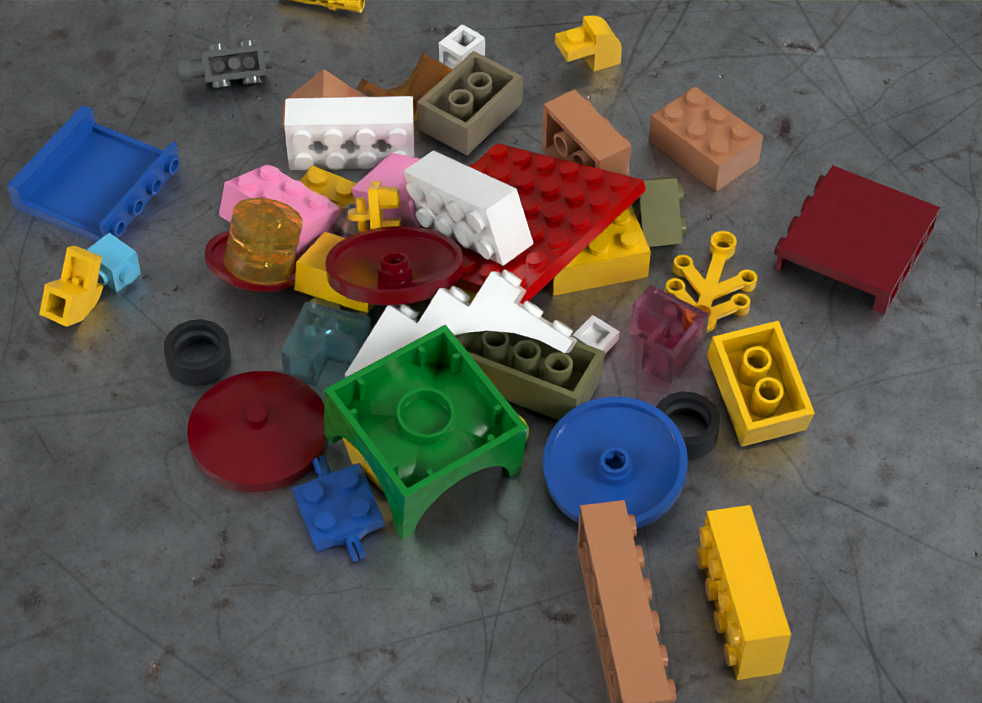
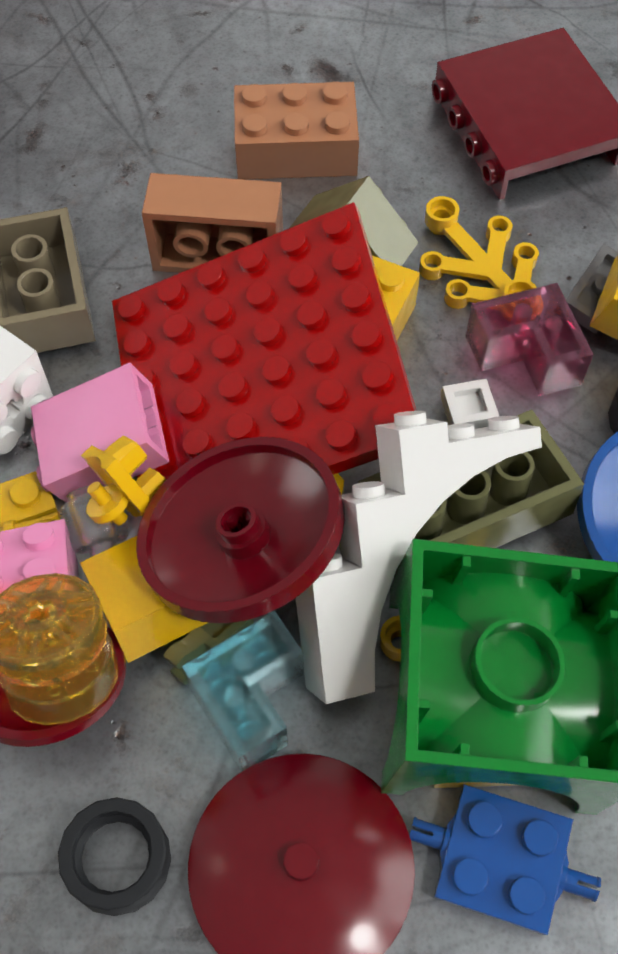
camera: 50 degrees left, 10 degrees up
white brick [403,151,534,266] -> none
yellow brick [555,15,622,72] -> none

